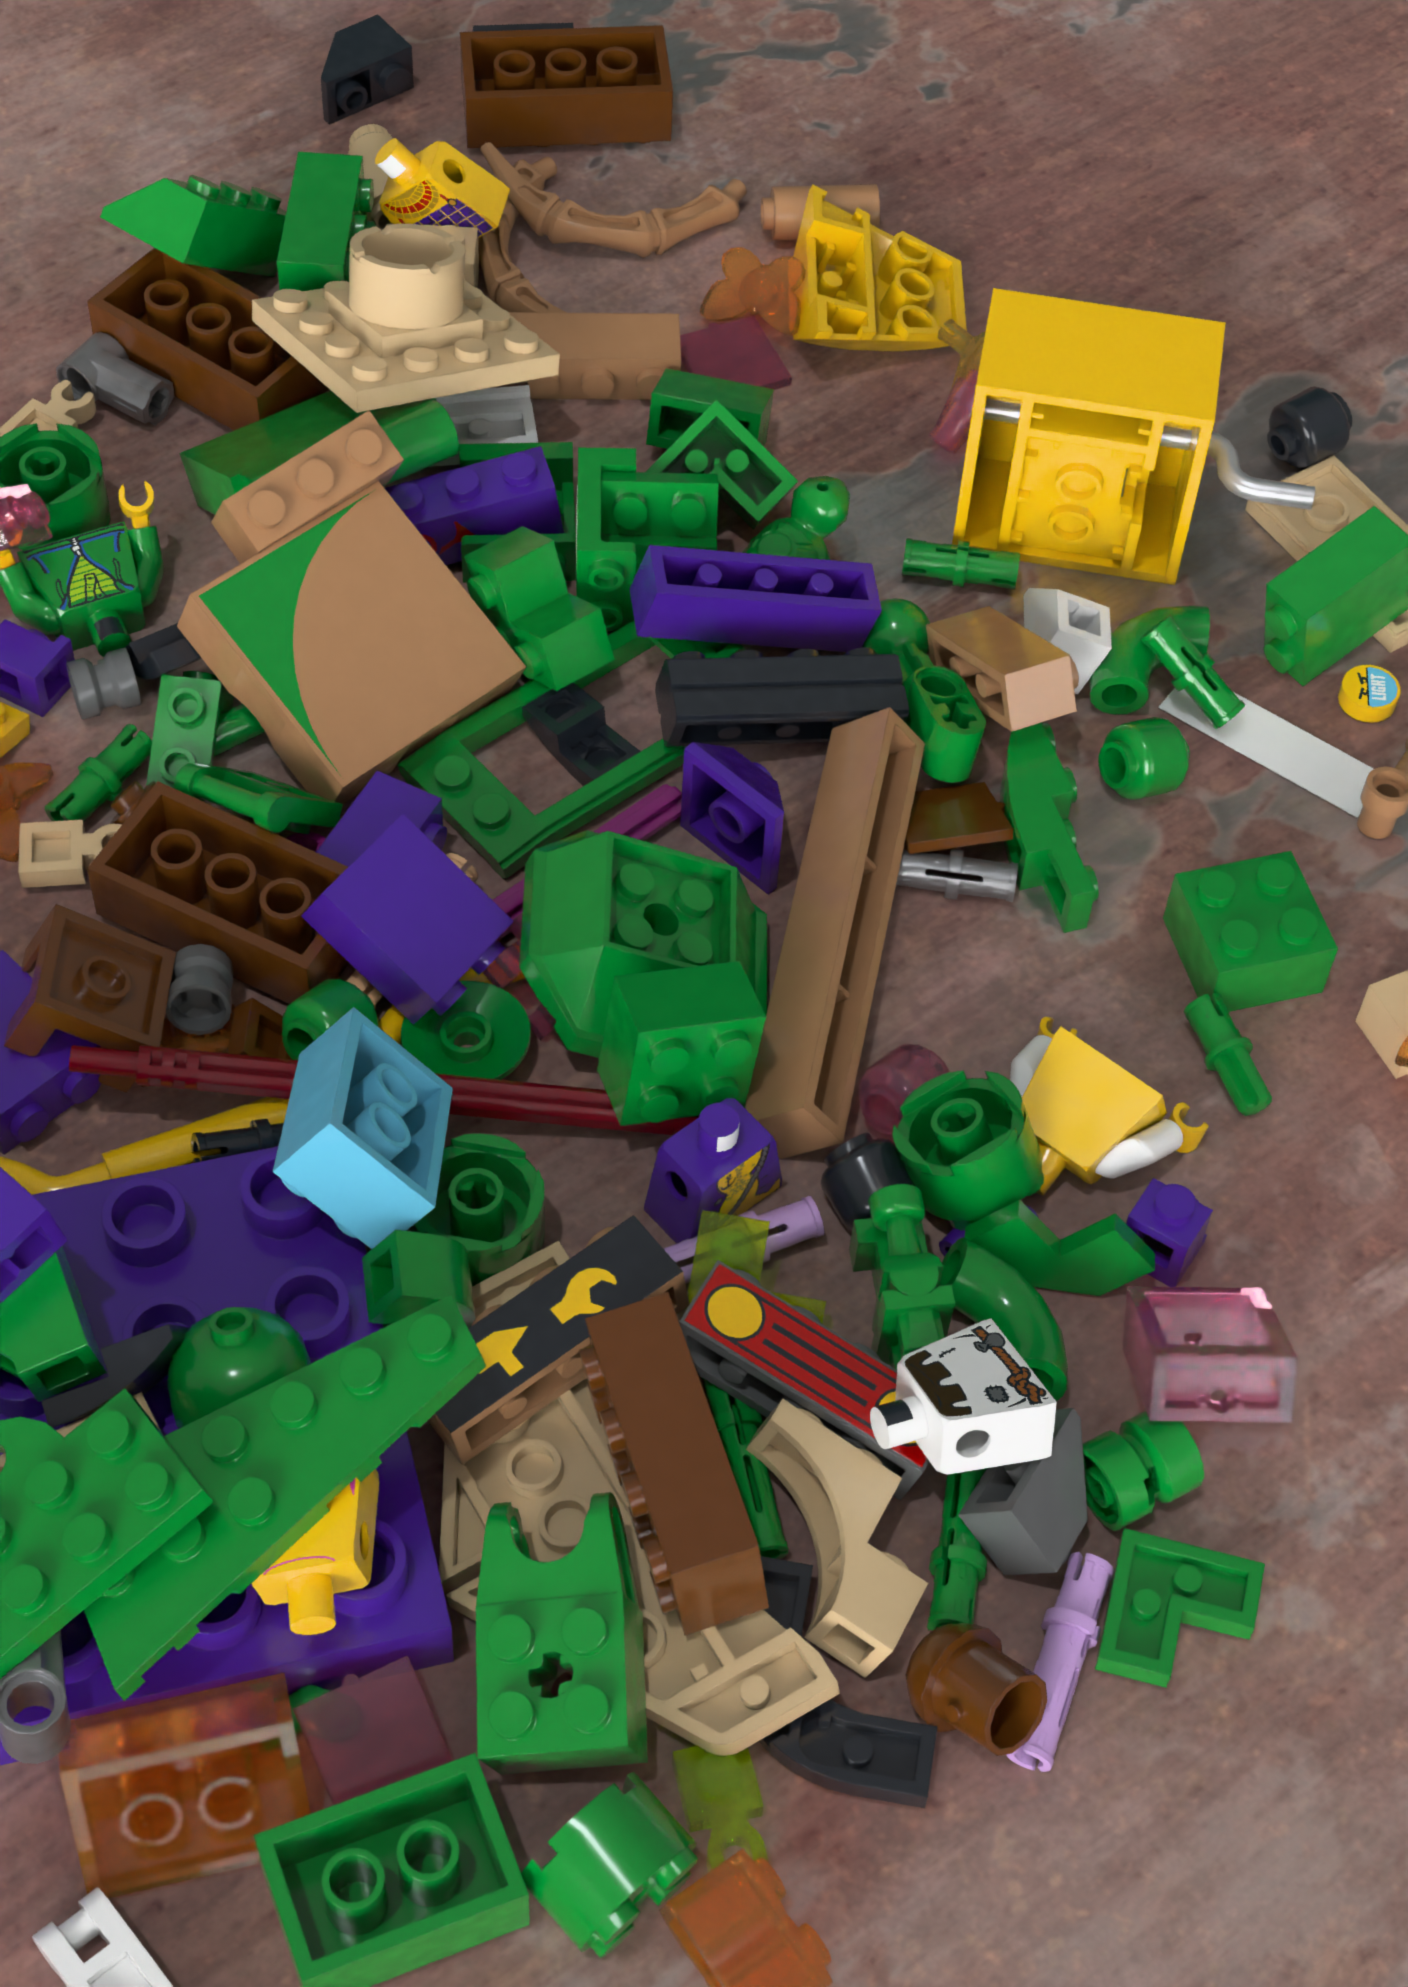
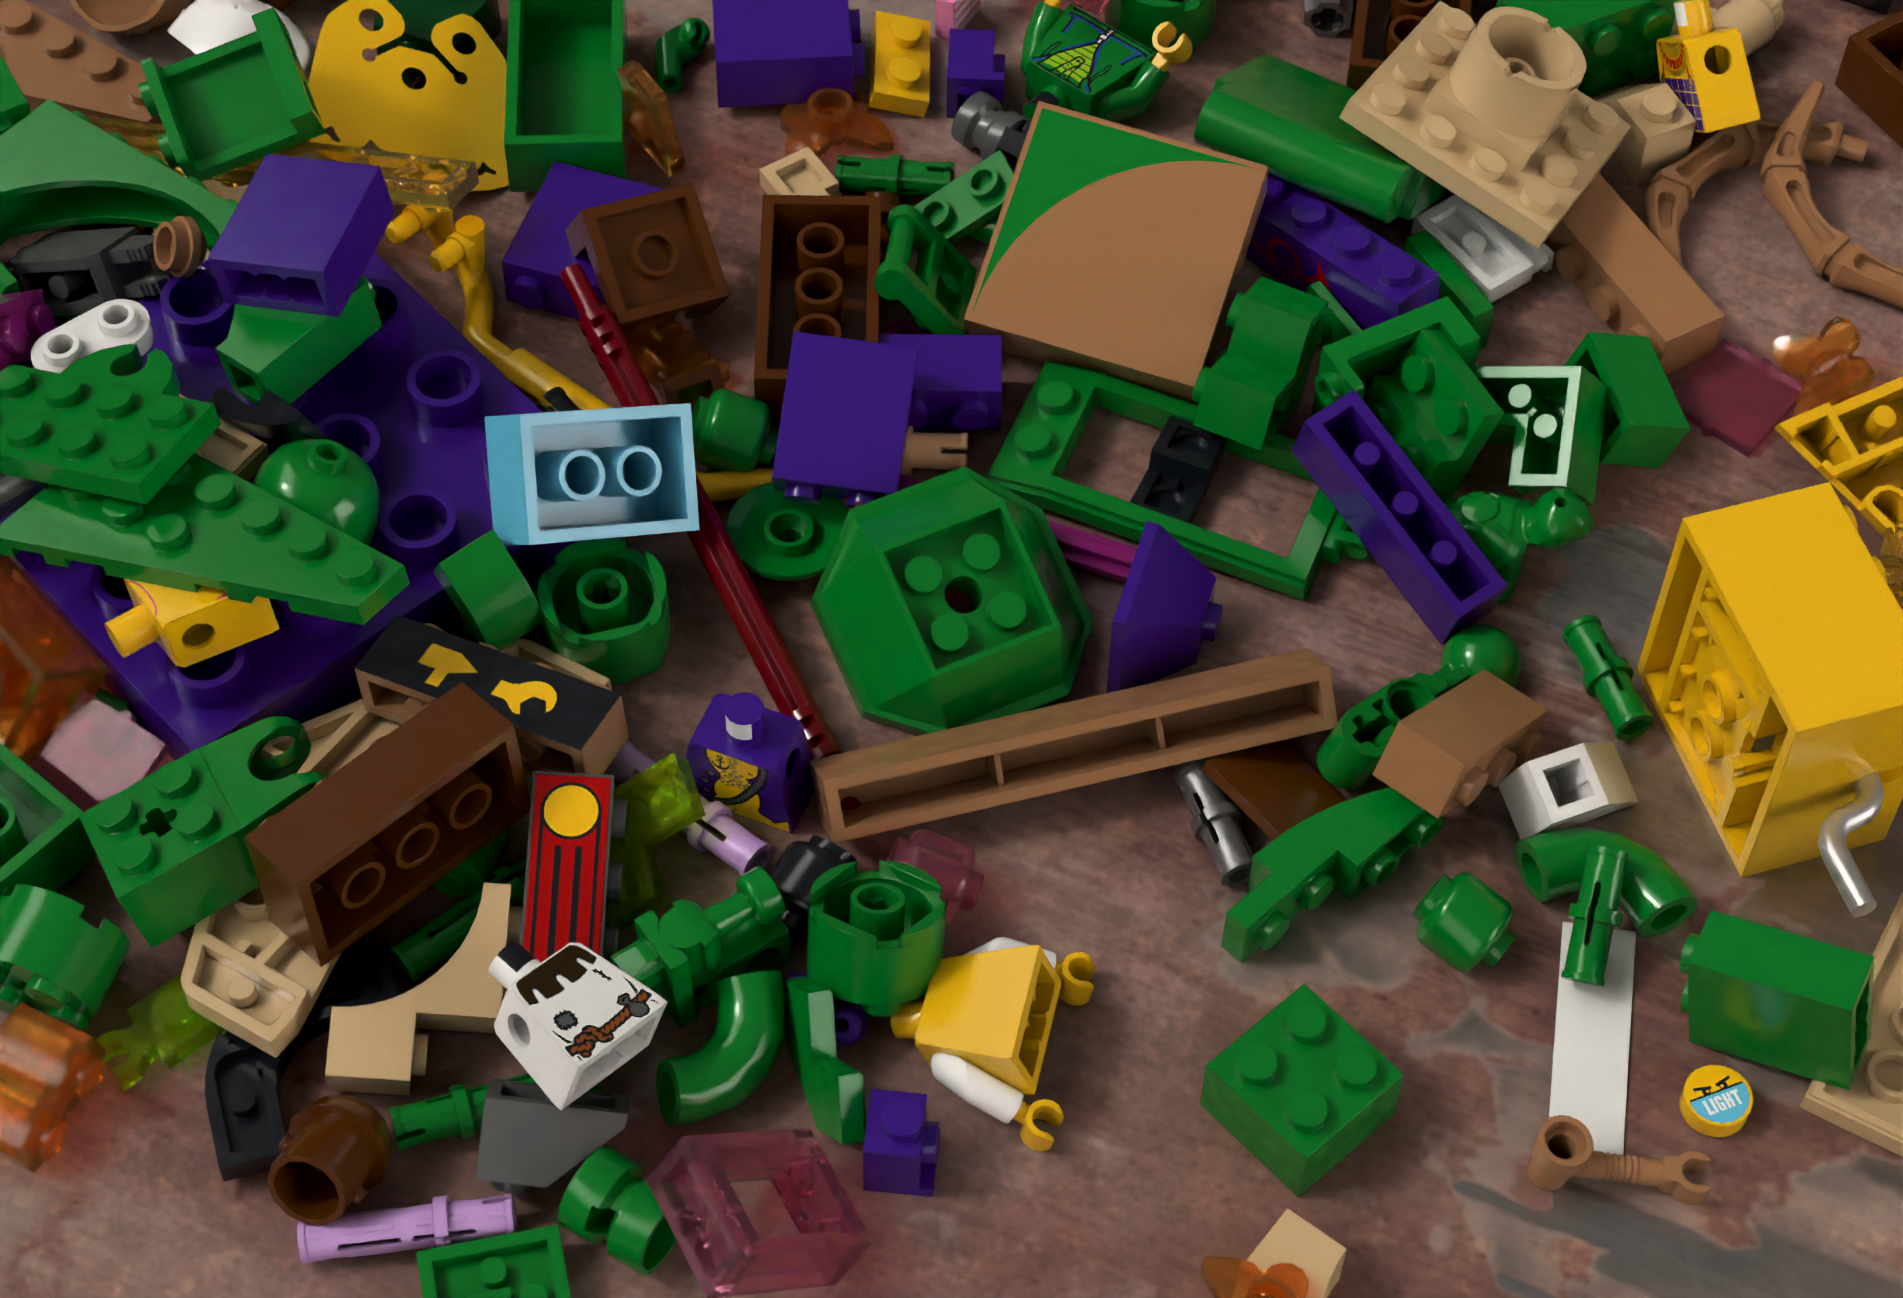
camera: 65 degrees right, 0 degrees up
dark grey wheel [166,944,234,1035] -> none
medium nougat brick [211,410,404,564] -> none
green piece [597,961,766,1126] -> none
black brick [655,647,909,747] -> none
green axle [1184,993,1272,1116] -> none

